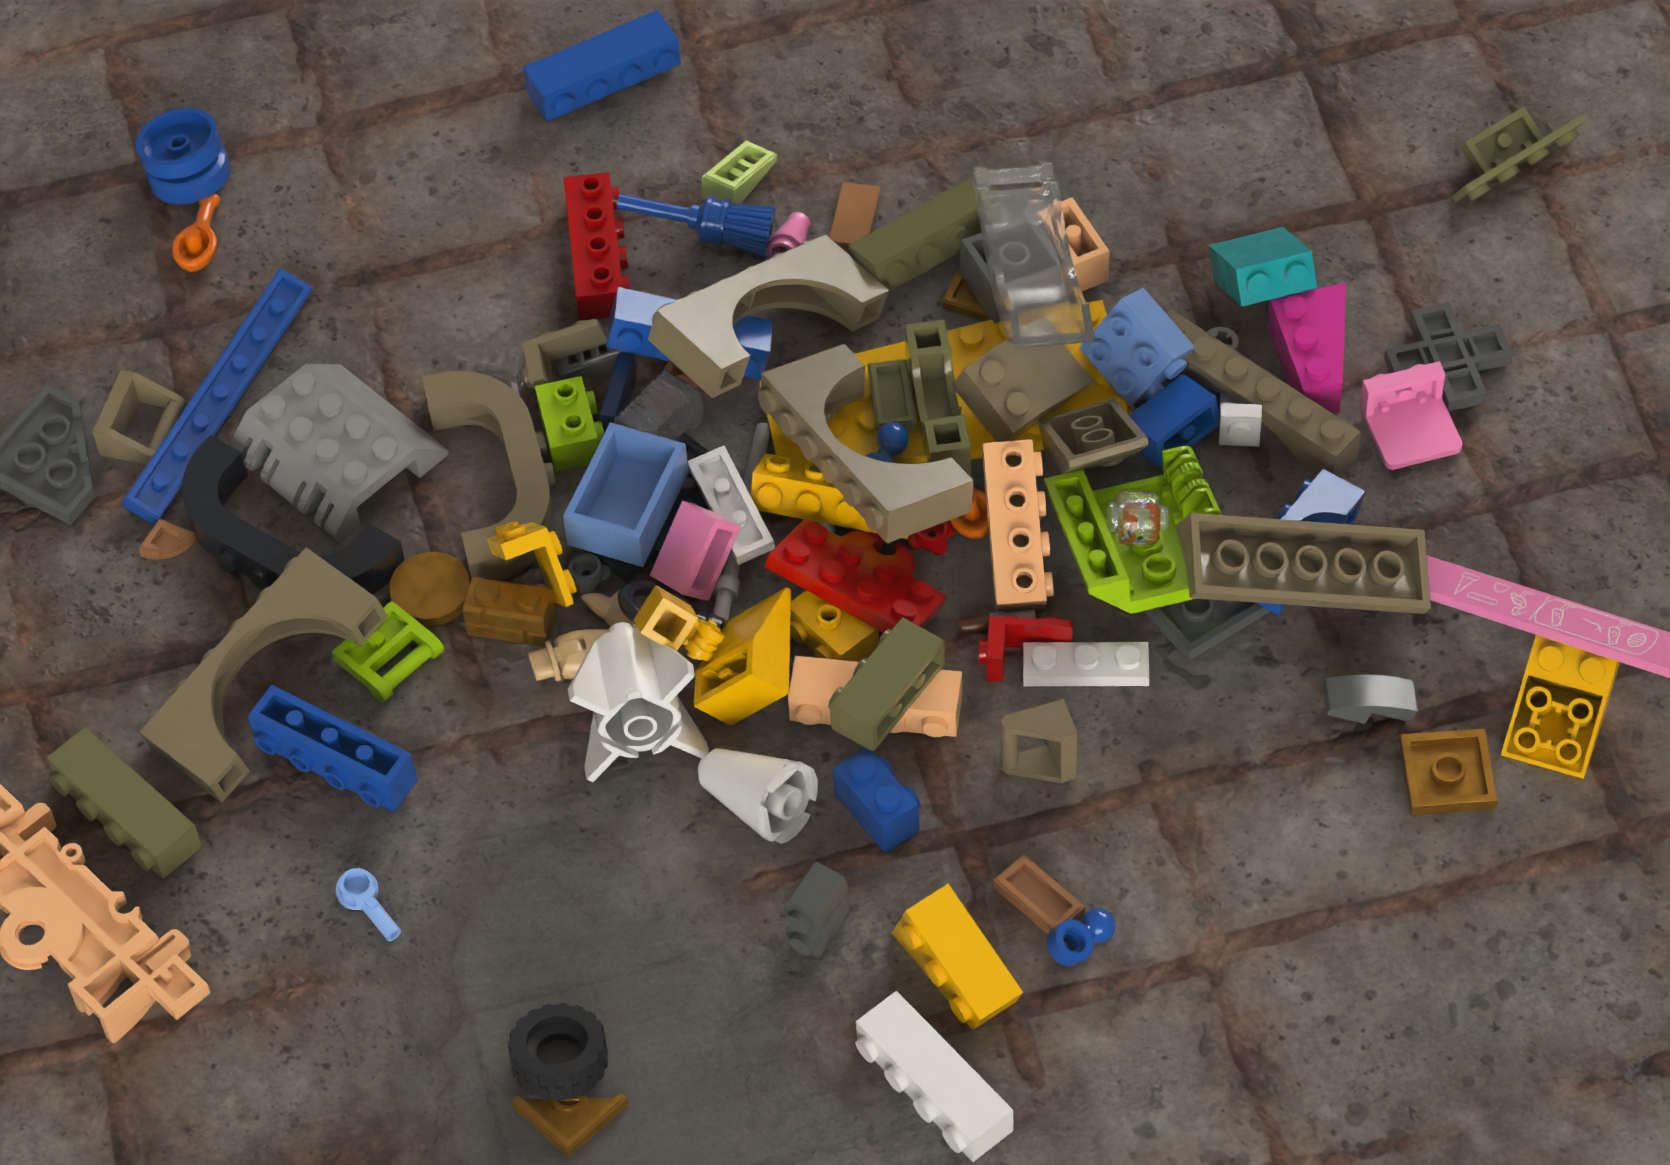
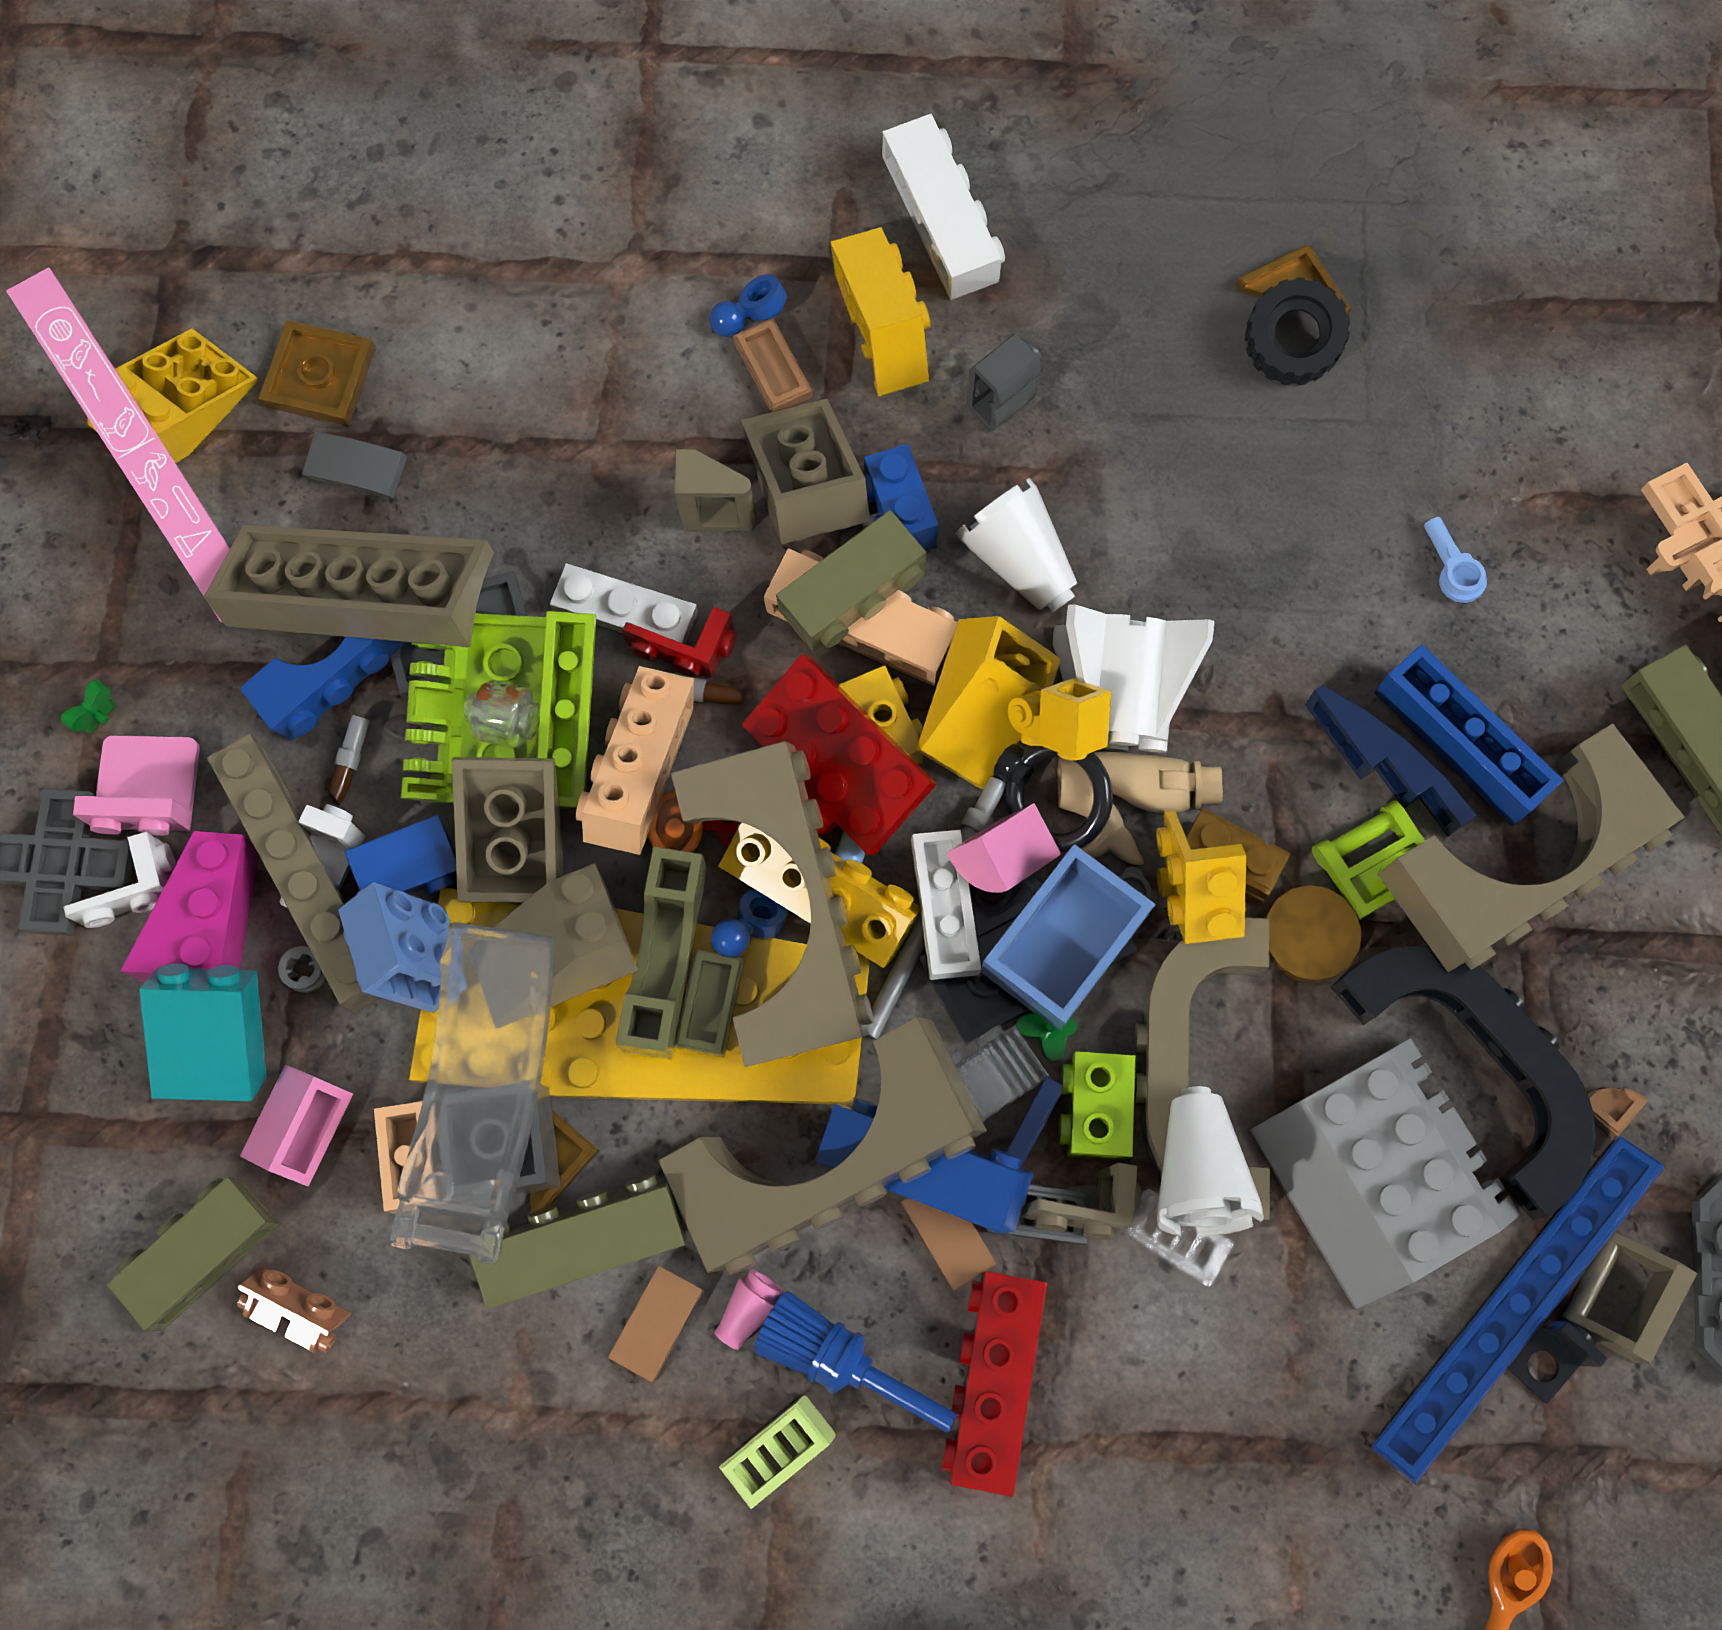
camera: 165 degrees left, 20 degrees up
none -> green piece [60,680,115,734]
none -> white bracket [63,831,176,928]
none -> olive brick [106,1177,281,1331]
none -> nougat hinge [237,1267,351,1354]
none -> bright pink brick [240,1064,353,1187]
none -> light grey piece [328,715,370,806]
none -> dark tan slope [741,398,870,545]
none -> white cone [1157,1086,1264,1236]
none -> dark blue slope [1305,685,1477,837]
none -> black bracket [1507,1321,1608,1403]

